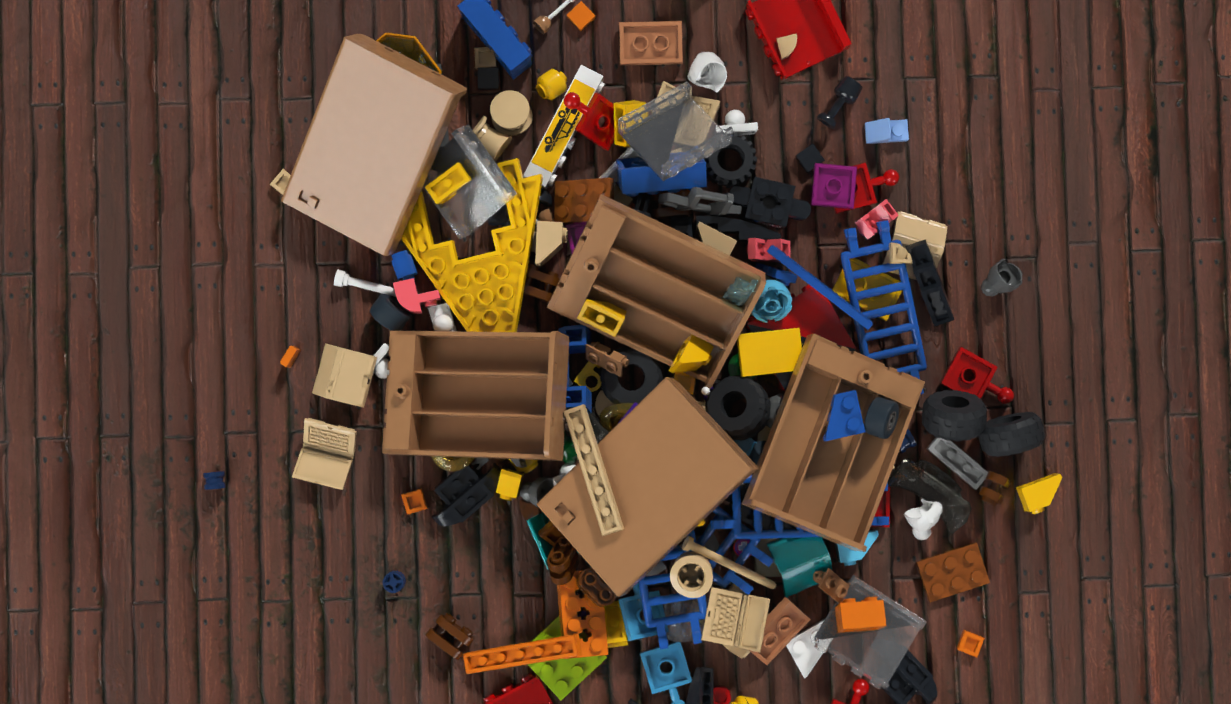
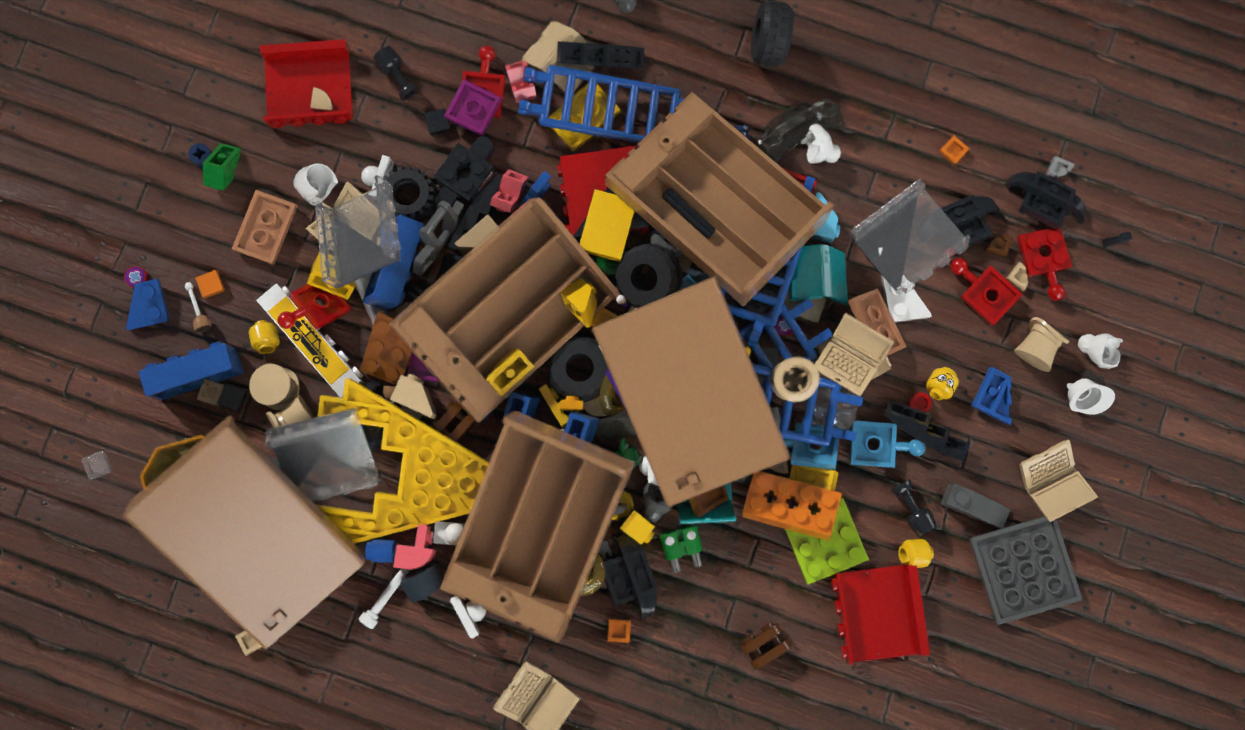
camera: 70 degrees left, 5 degrees down
orange tile [280,346,301,368] -> none
tan piece [312,343,377,408] -> none
dark blue wheel [383,570,406,593] -> none
yellow plate [425,162,472,204] -> none
orange tile [463,633,582,674] -> none
reddish brown brick [547,536,579,585] -> none
tan tile [563,404,624,536] -> none
reddish brown brick [576,568,616,607] -> none
medium nougat hinge [586,342,629,377] -> none
tan bar [682,536,776,589] -> none
clear light blue slope [722,277,758,306] -> none
medium azure cylinder [752,280,792,322] -> none
blue tile [767,245,873,330] -> none
medium nougat hinge [813,568,850,604] -> none
blue wing [823,390,865,441] -> none
orange brick [835,597,886,633] -> none
black wheel [864,397,899,439] -> none
light blue slope [865,118,909,144] -> none
tan tile [889,243,912,264] -> none
dark orange plate [916,542,990,603] -> none
black tyre [922,390,987,441] -> none
light grey plate [926,437,988,490] -> none
red plate [939,347,1014,404] -> none
reddish brown brick [979,471,1011,507] -> none
yellow slope [1016,473,1062,514] -> none
none -> light orange plate [560,396,584,412]
none -> green piece [659,524,703,573]
none -> black axle [662,188,716,239]

